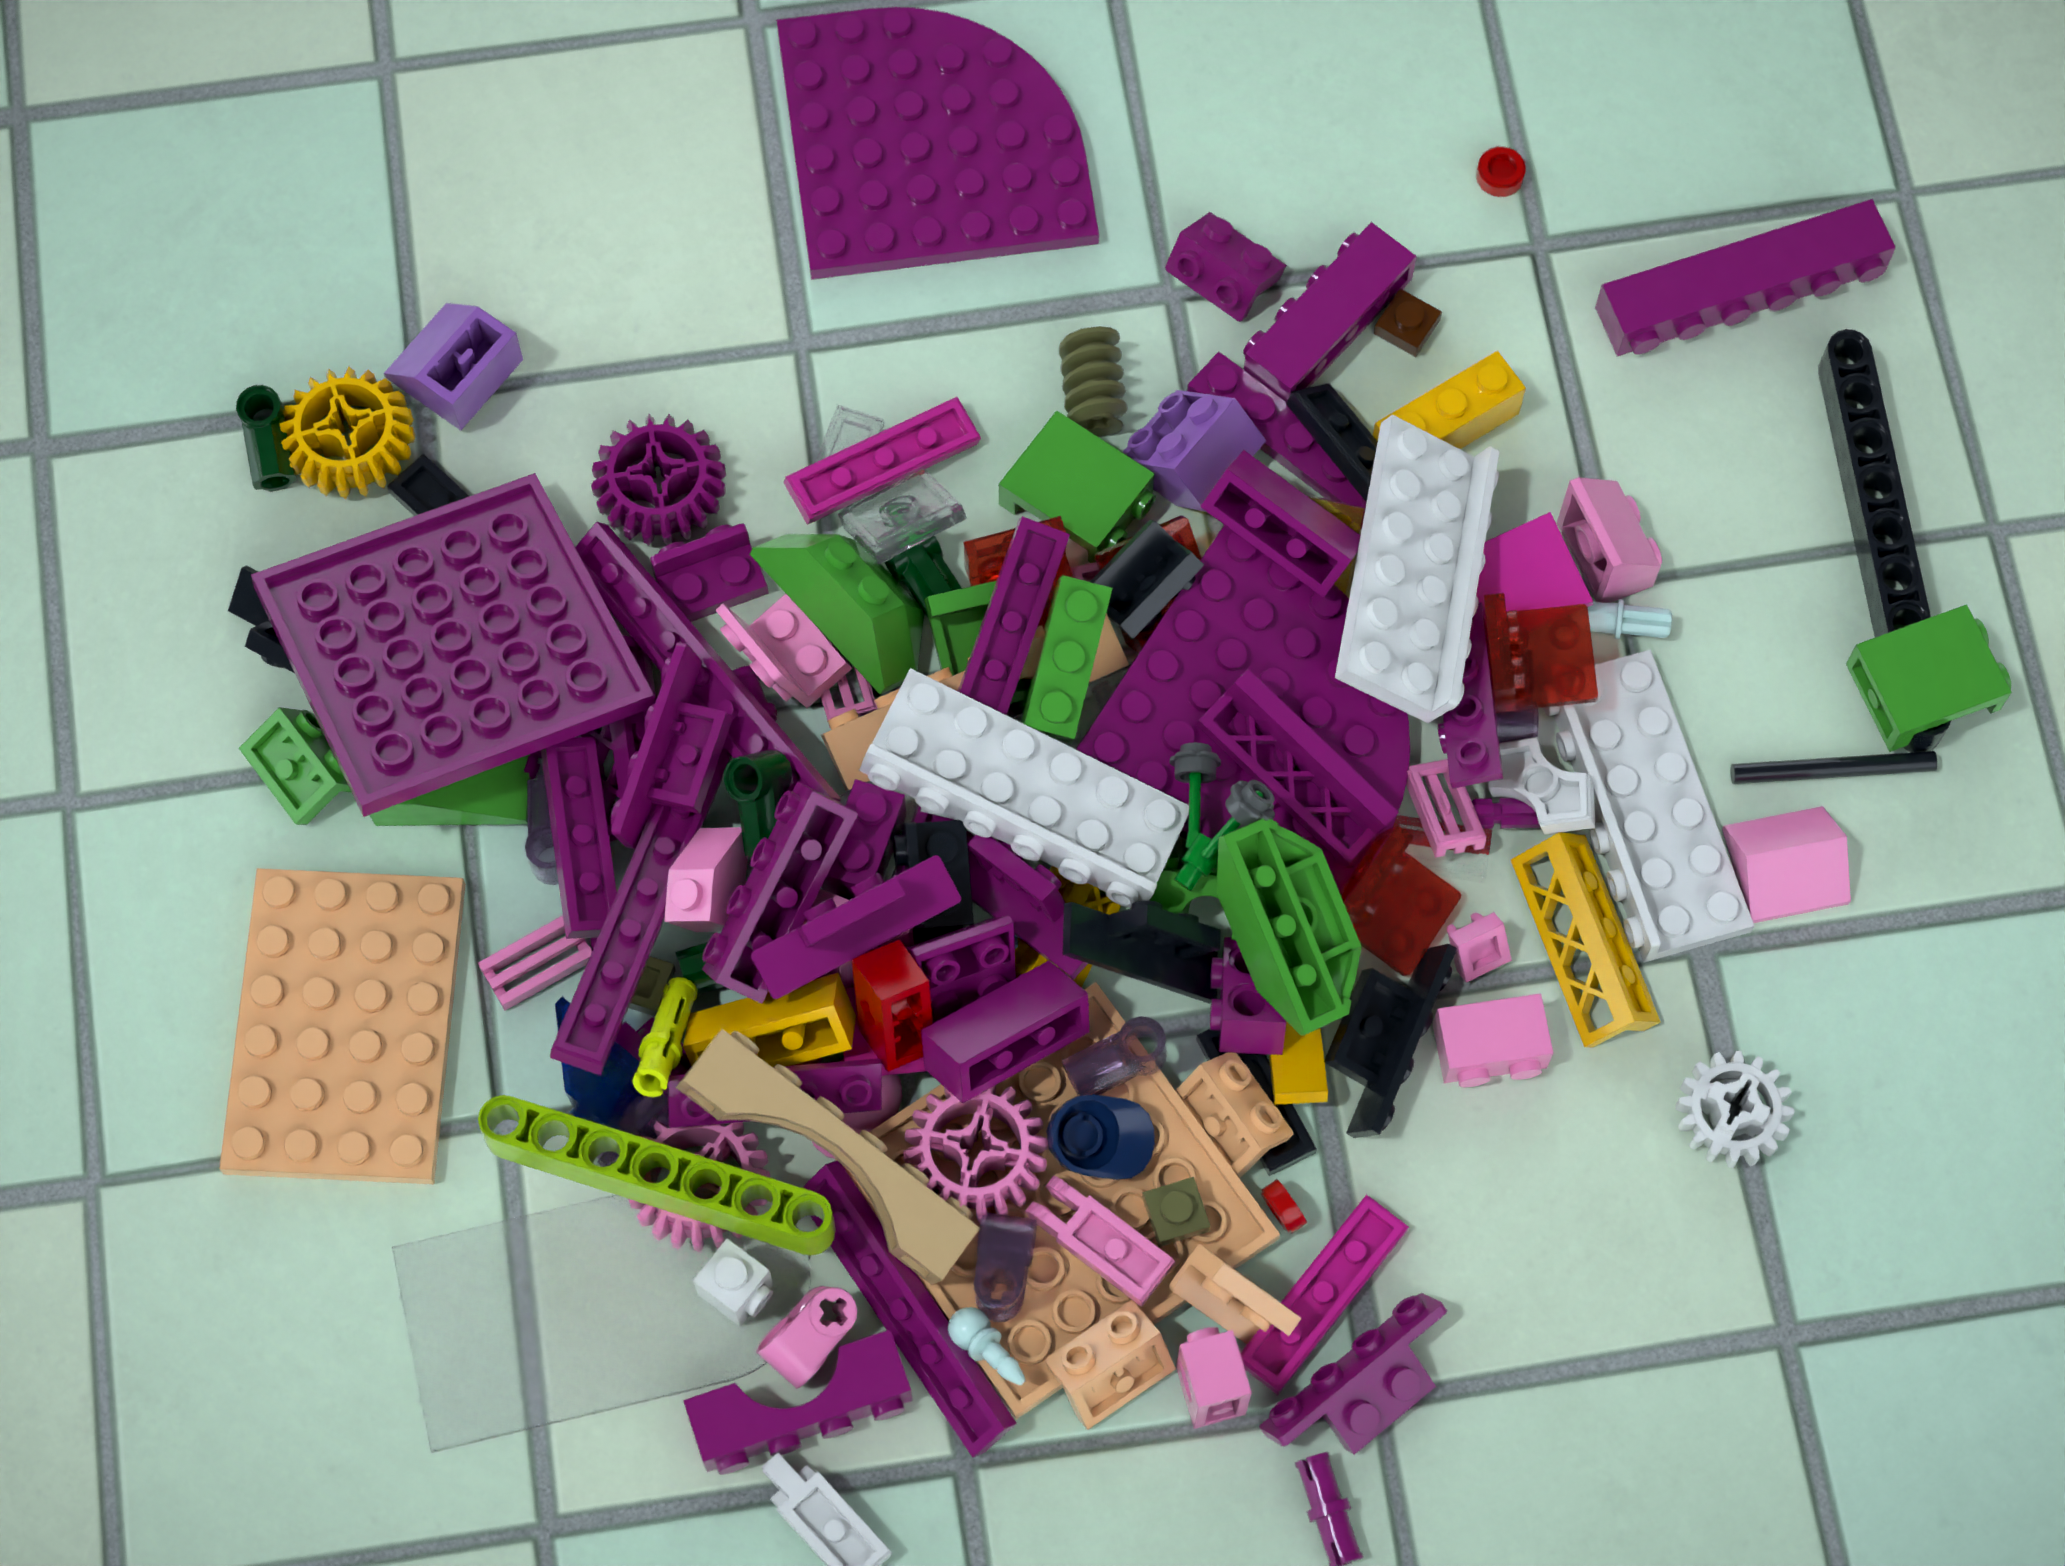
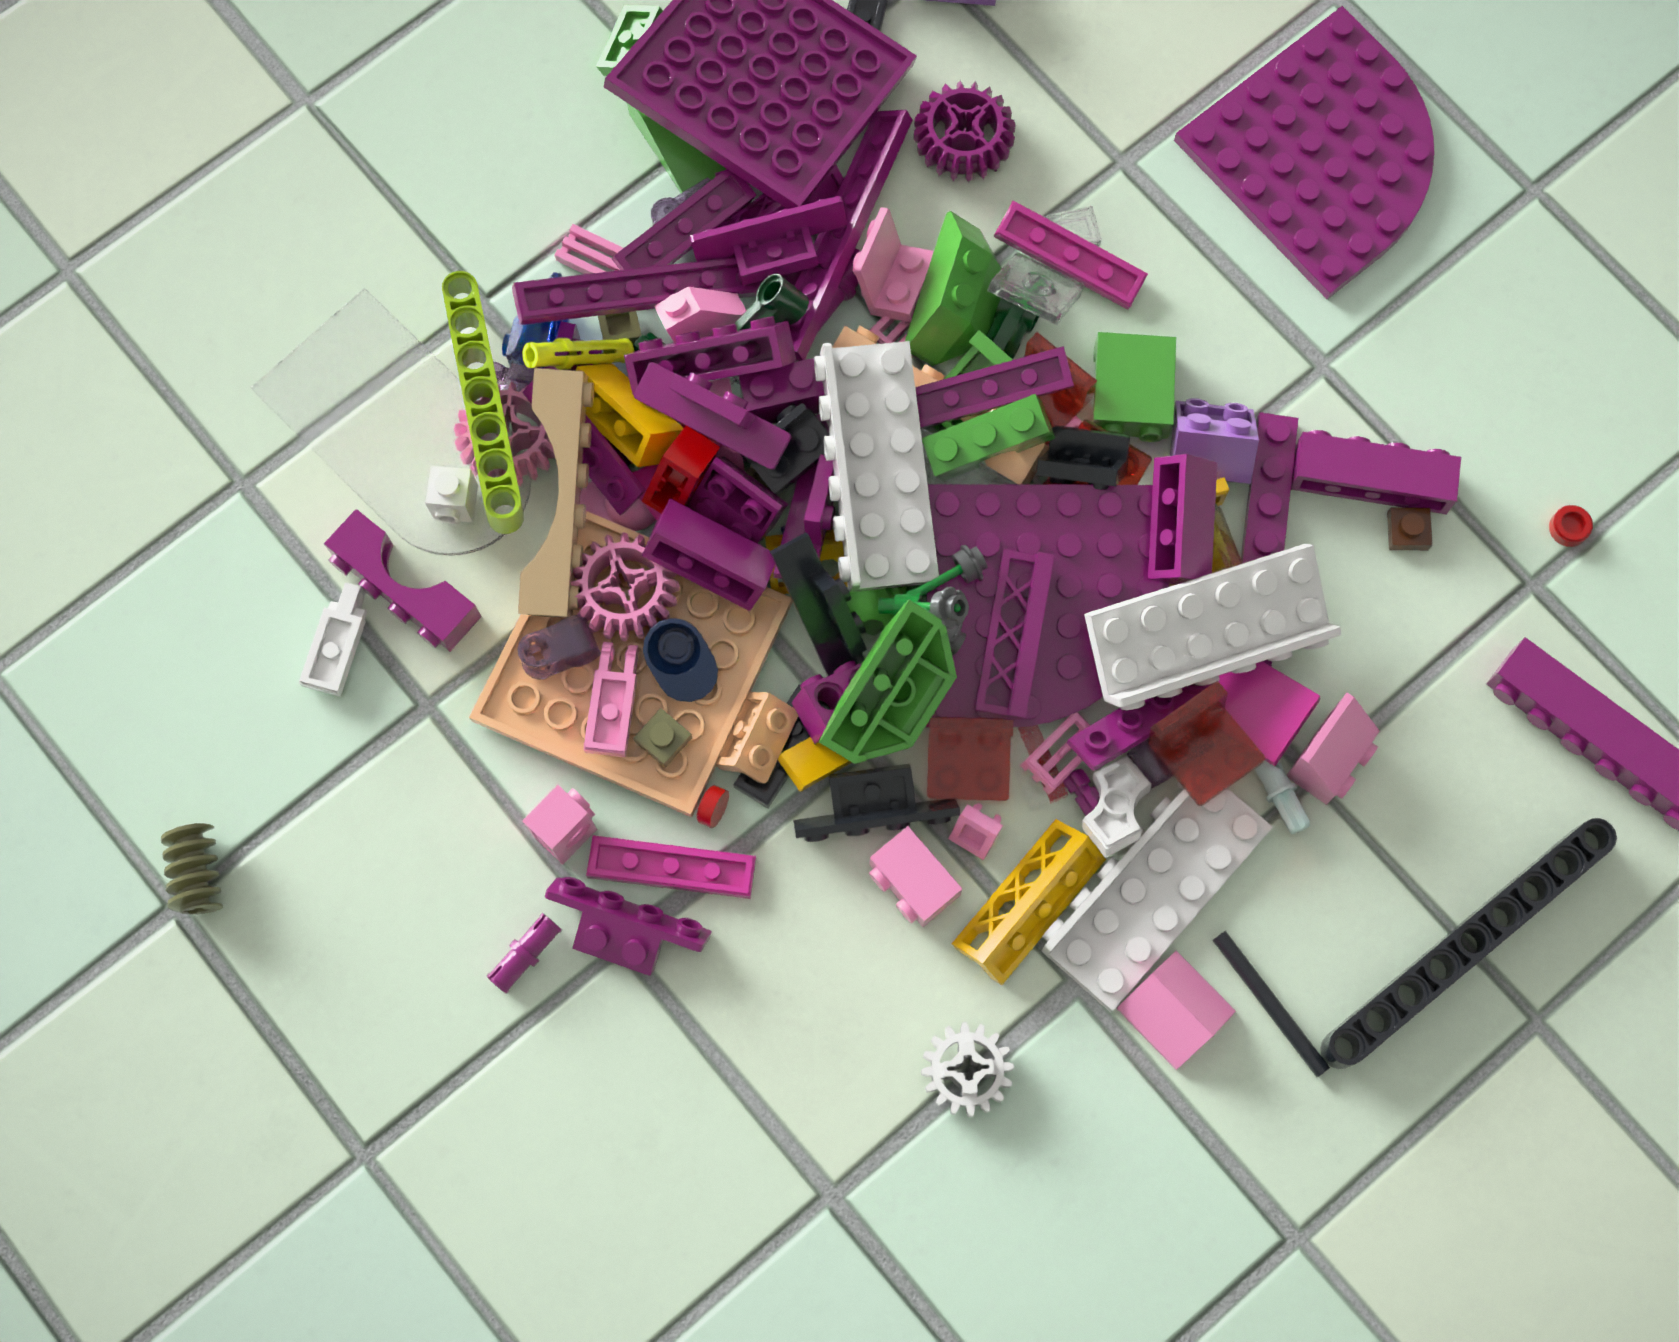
camera: 60 degrees right, 5 degrees up
light nougat plate [219,868,466,1184] -> none
magenta bracket [650,523,769,622] -> none
bright pink piece [756,1286,857,1389] -> none
magenta plate [802,1160,1017,1458] -> none
light aqua bar [948,1307,1025,1385] -> none
light nougat bracket [1045,1301,1176,1430] -> none
olive piece [1059,326,1128,437] -> none
clear purple piece [1061,1016,1167,1096] -> none
magenta bracket [1165,212,1287,321] -> none
light nougat bracket [1169,1244,1302,1344] -> none
black tile [1286,383,1378,503] -> none
yellow brick [1373,350,1526,449] -> none
bright green panel [1846,604,2012,752] -> none

